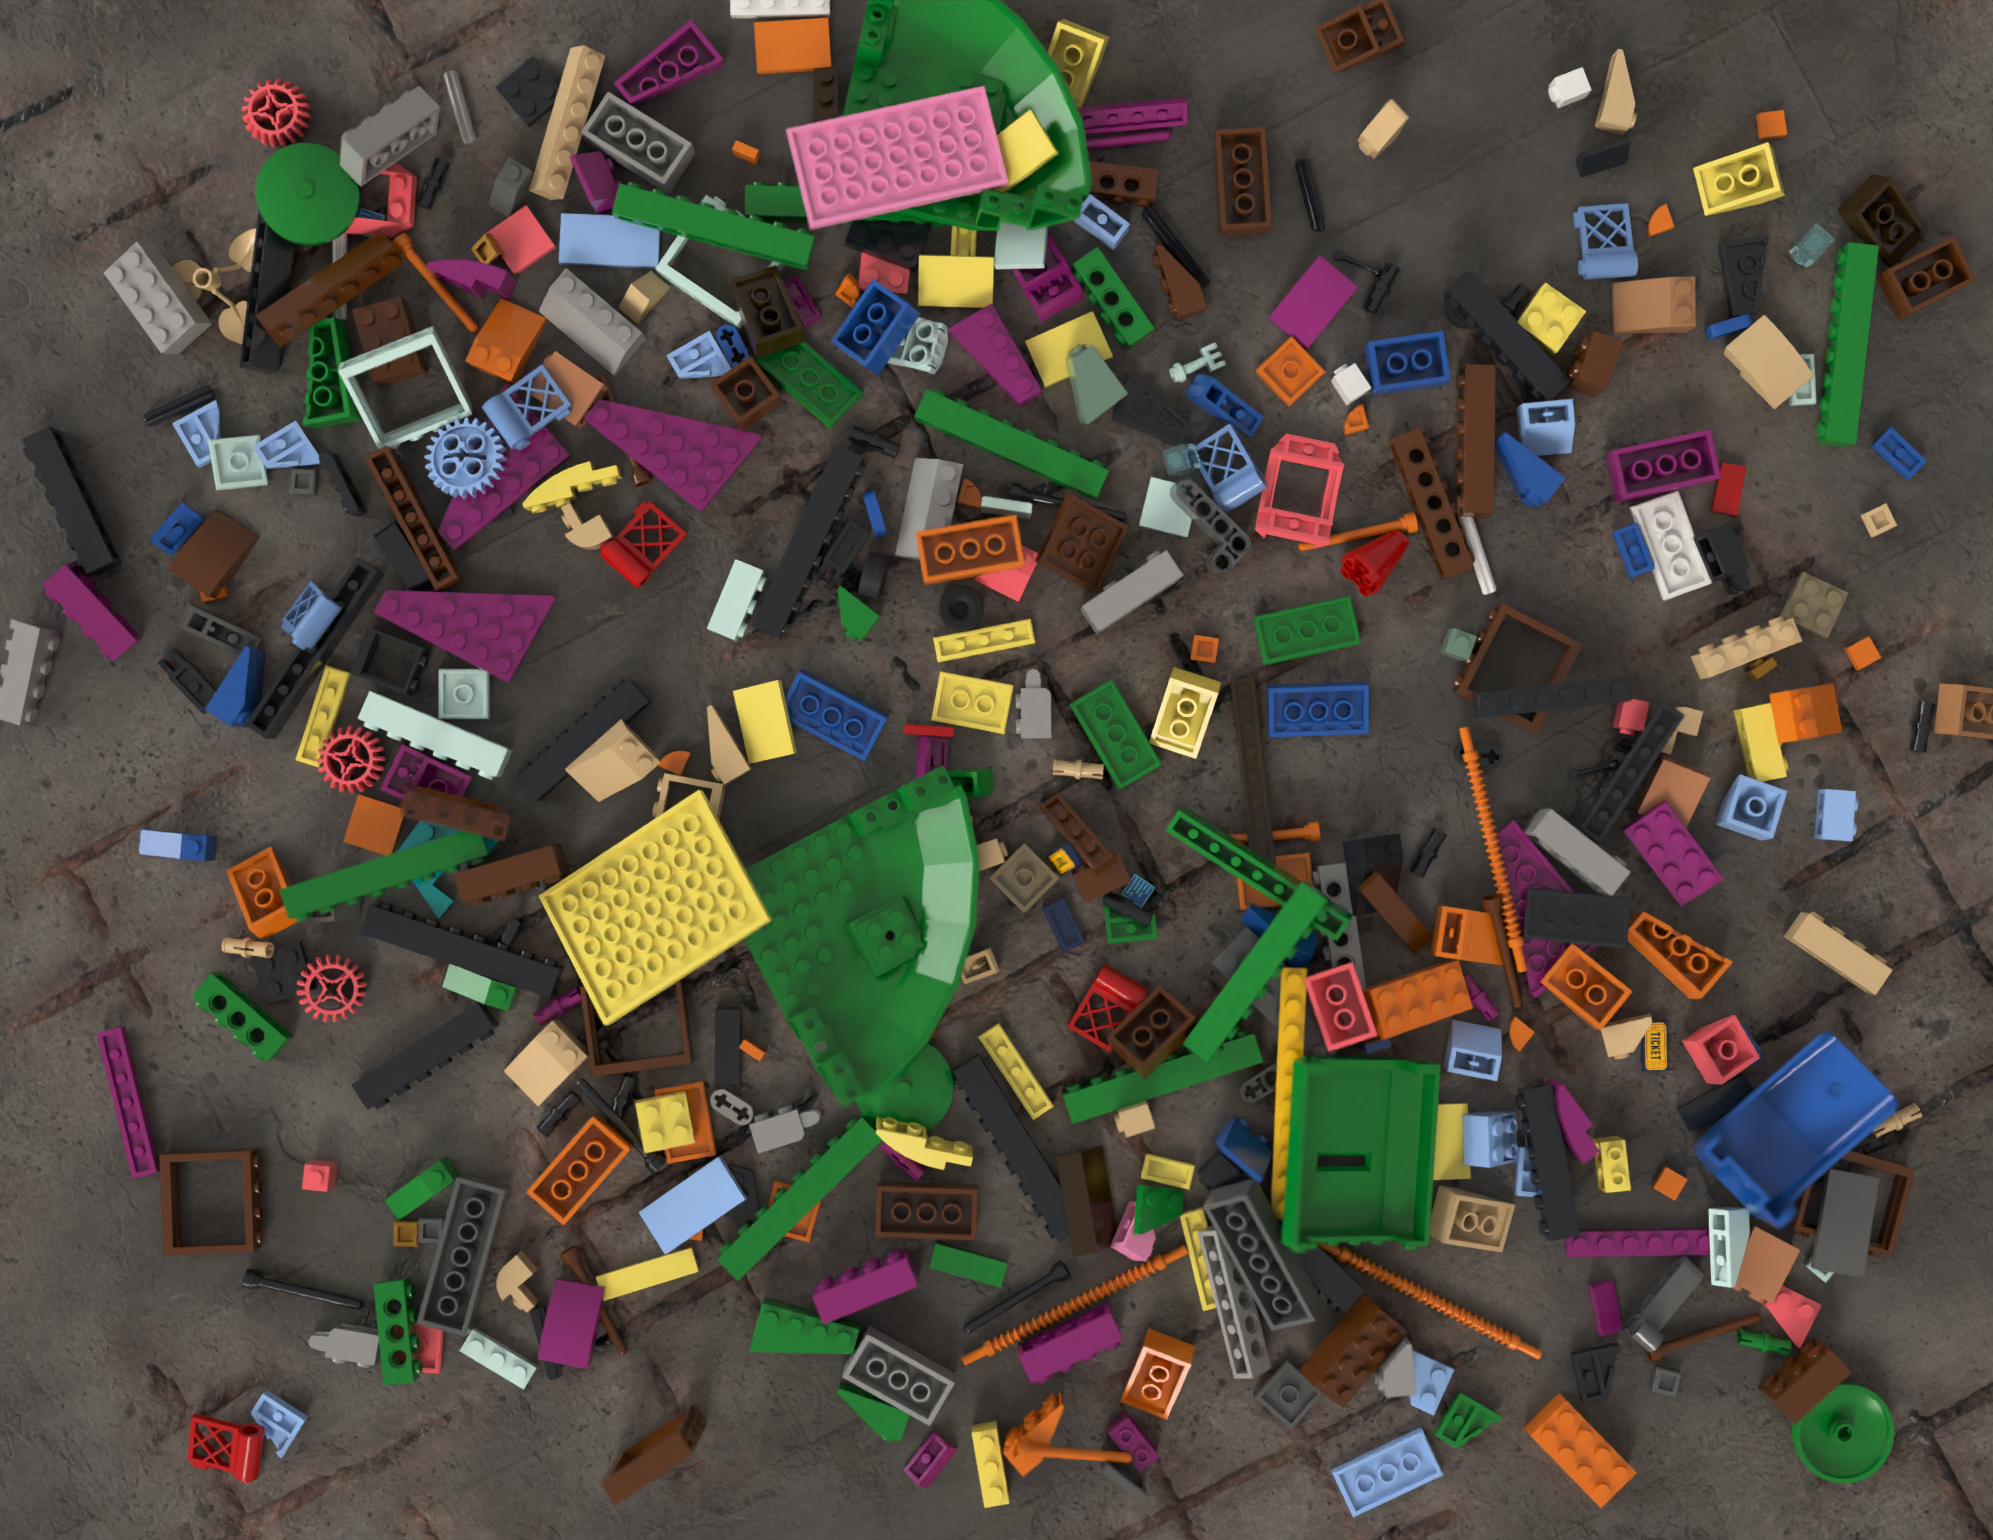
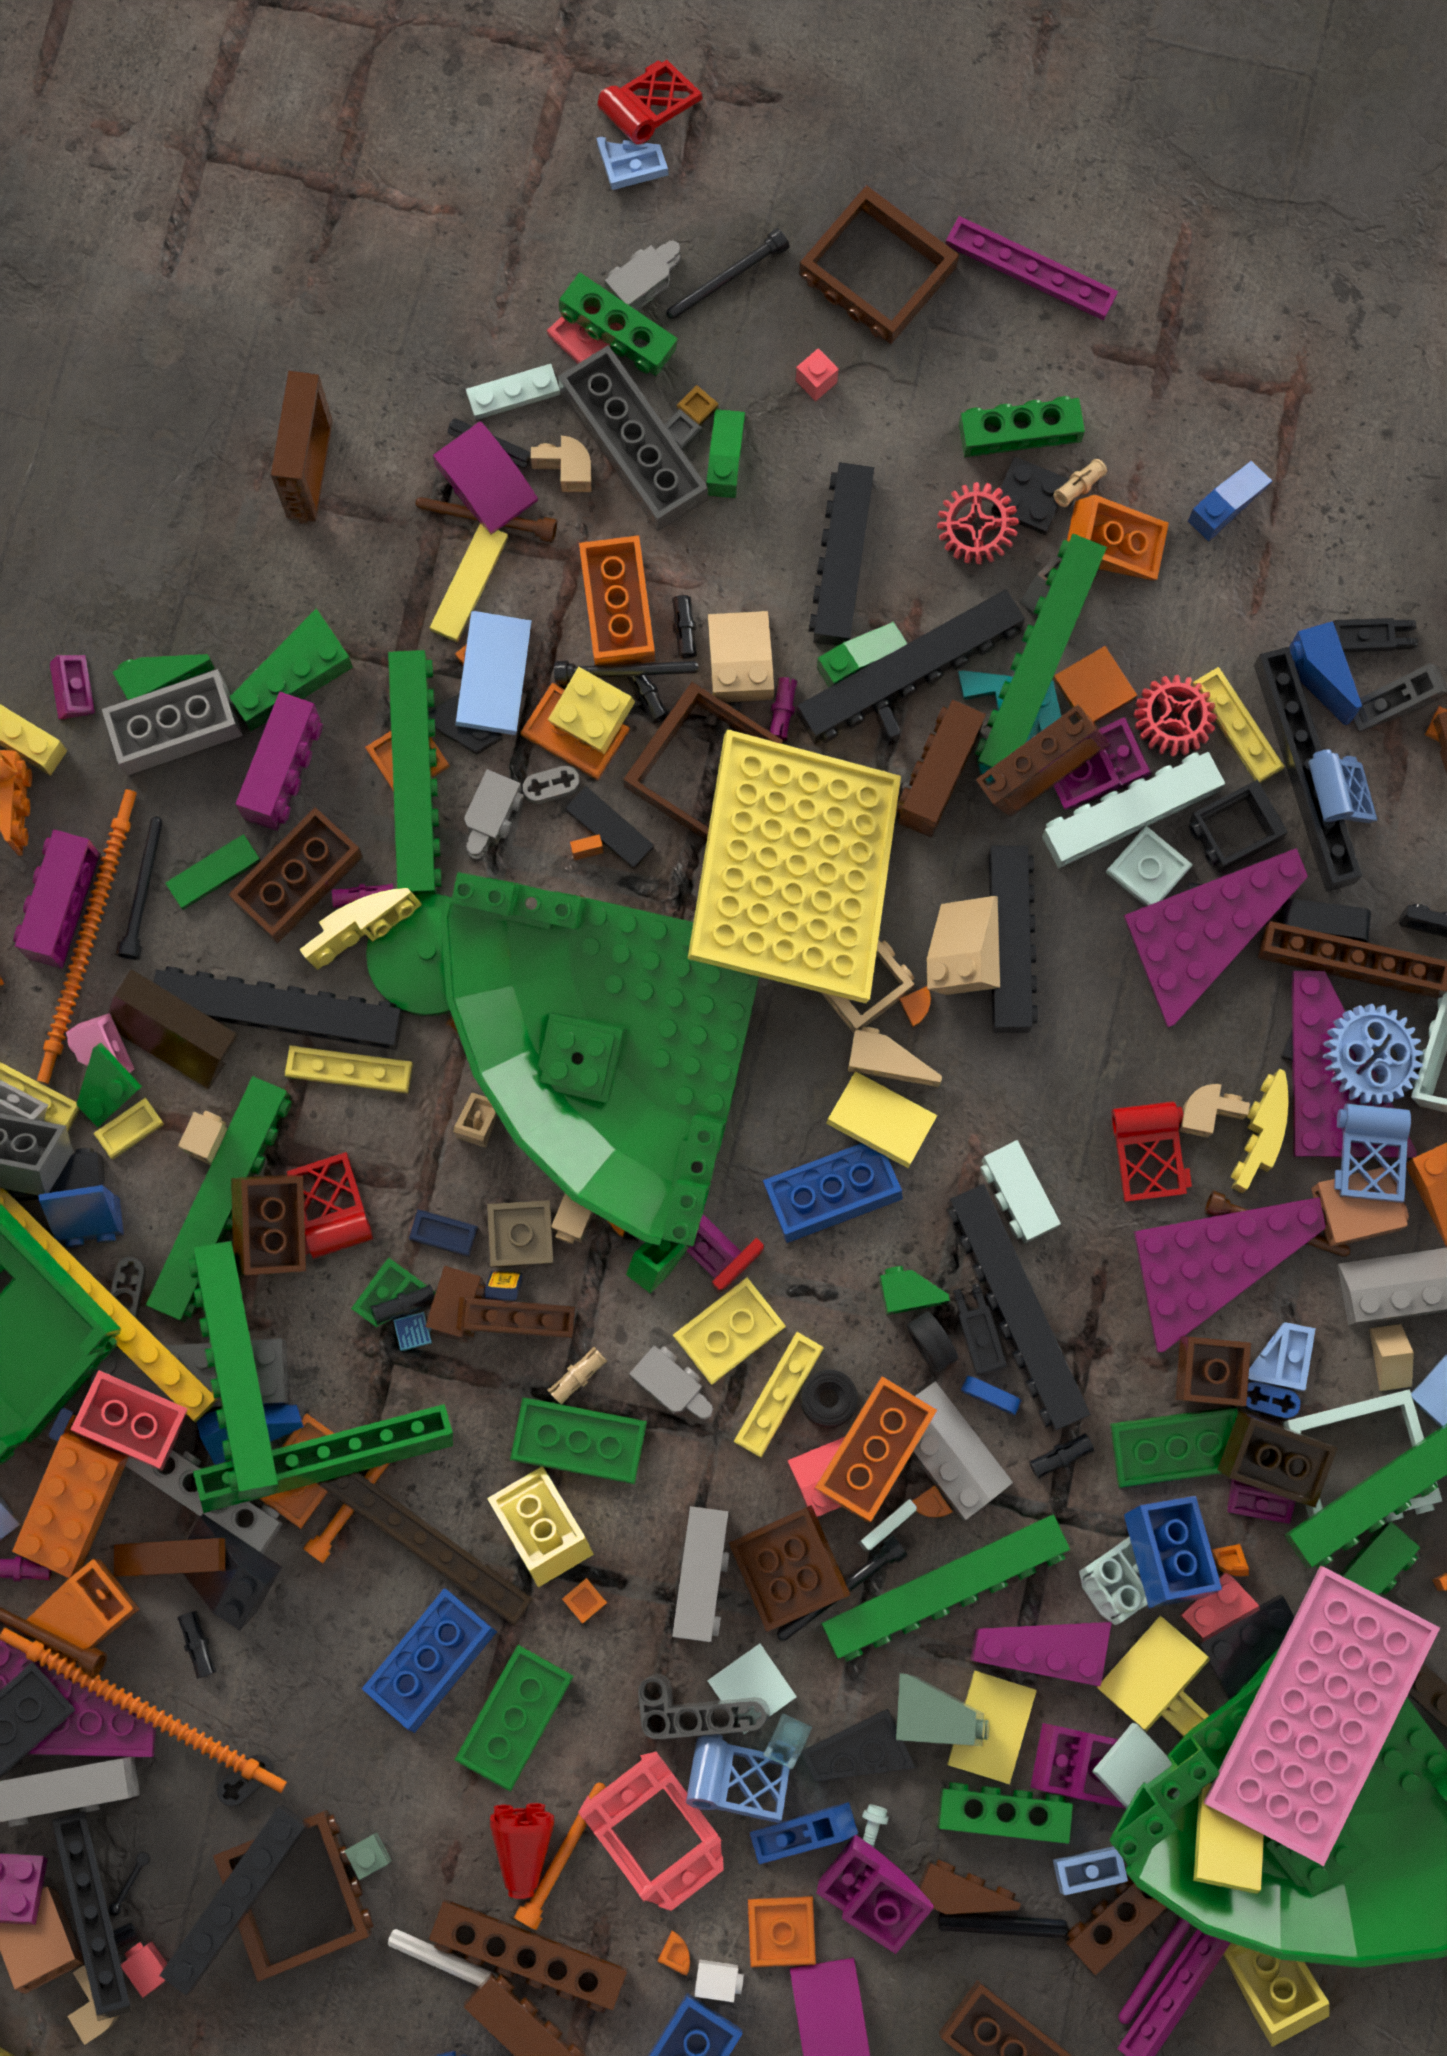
camera: 125 degrees right, 10 degrees down
none -> magenta slope [816,1834,934,1954]

